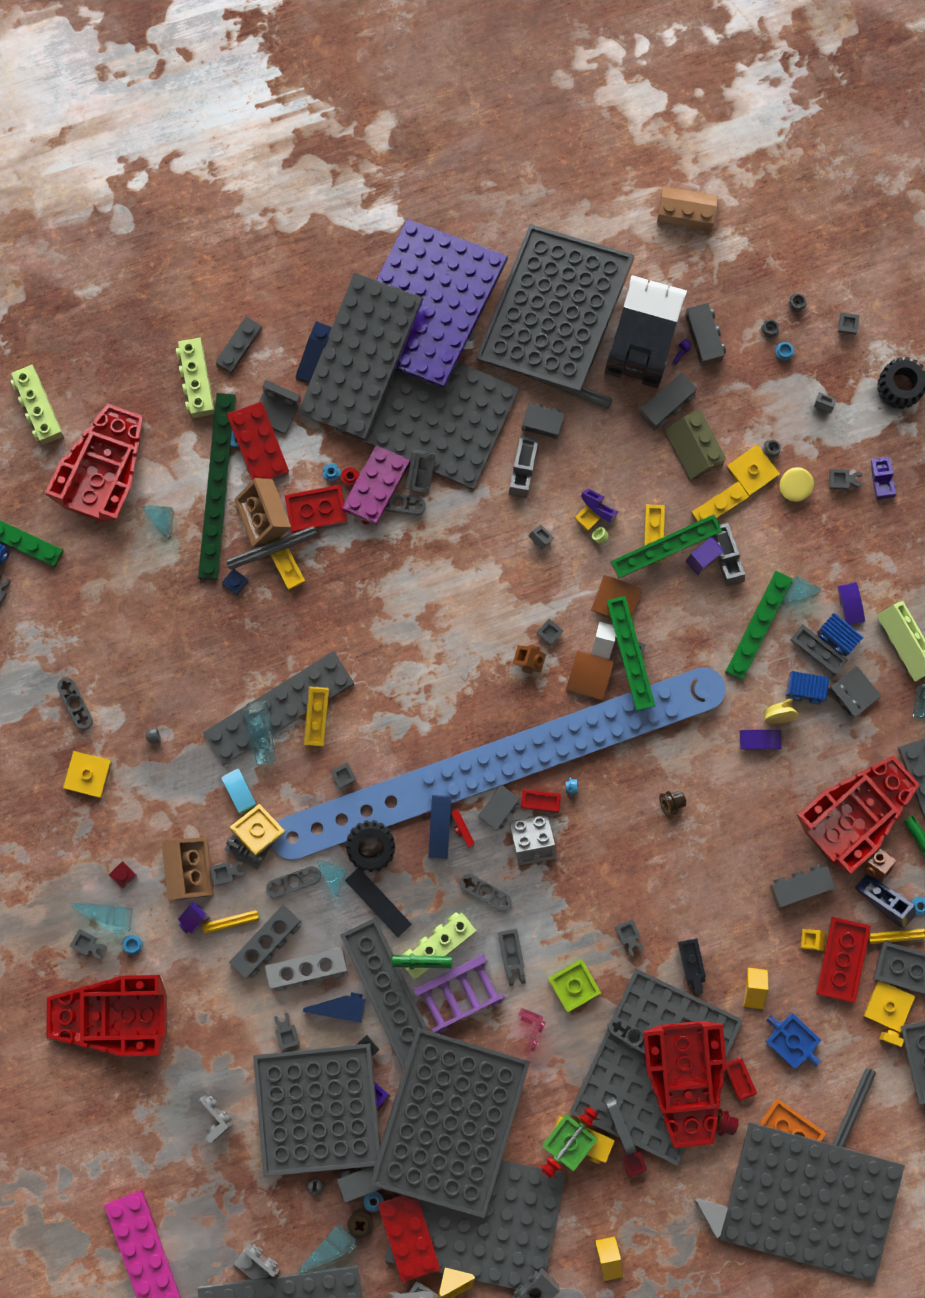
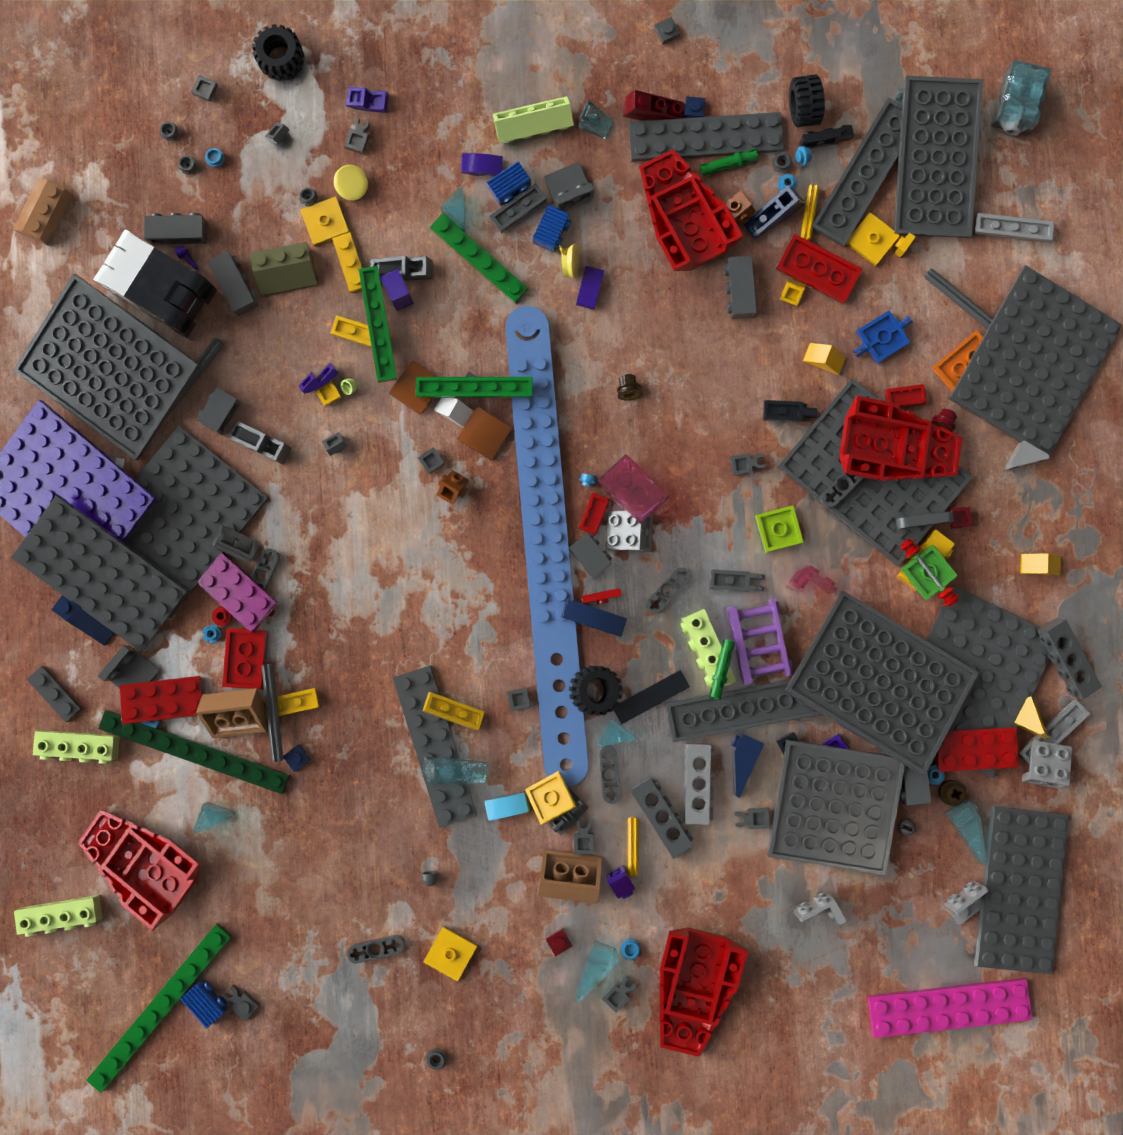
camera: 70 degrees left, 5 degrees up
none -> clear pink slope [597,454,669,524]

